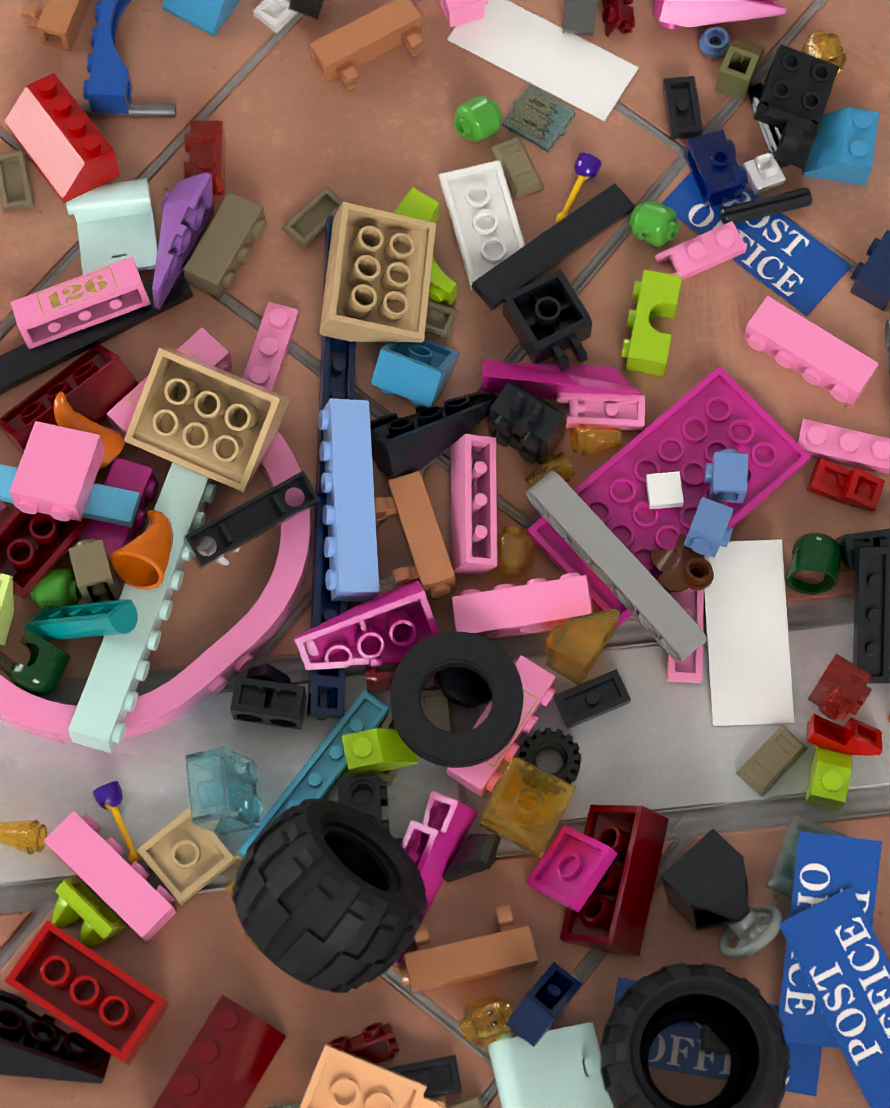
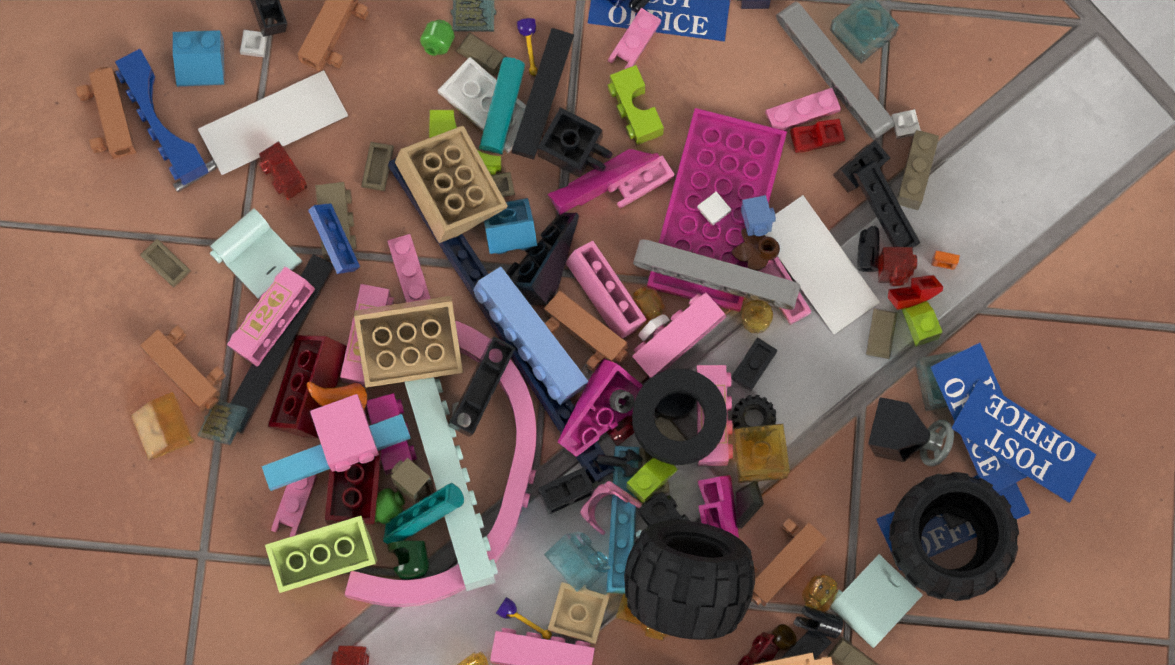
camera: 35 degrees left, 5 degrees up
red slope [5,73,120,203] -> none
orange hat [110,510,174,590] -> none
medium lavender wedge [152,172,214,309] -> none
black tile [246,664,291,684] -> none
black hinge [489,380,568,466] -> none
dark blue brick [505,962,582,1047] -> none
clear yellow cone [524,452,576,489] -> none
dark pink plate [525,825,618,913] -> none
clear yellow slope [544,608,620,685] -> none
dark red slope [560,805,669,956] -> none
clear yellow cone [571,423,622,456] -> none
bright green head [630,200,679,247] -> none
medium blue brick [704,449,748,503] -> none
bright pink brick [743,296,879,406] -> none
dark green helmet [785,533,841,595] -> none
none -> white sticker [198,70,348,175]
none -> blue plate [308,203,360,274]
none -> teal brick [479,57,525,155]
none -> bright pink helmet [580,481,642,535]
none -> black bar [596,449,643,477]
none -> dark grey bush [609,389,634,413]
none -> white tile [638,314,670,342]
none -> clear yellow head [741,299,773,334]
none -> dark brown tile [771,624,796,650]
none -> black hinge [793,605,843,639]
none -> black hinge [857,225,880,272]

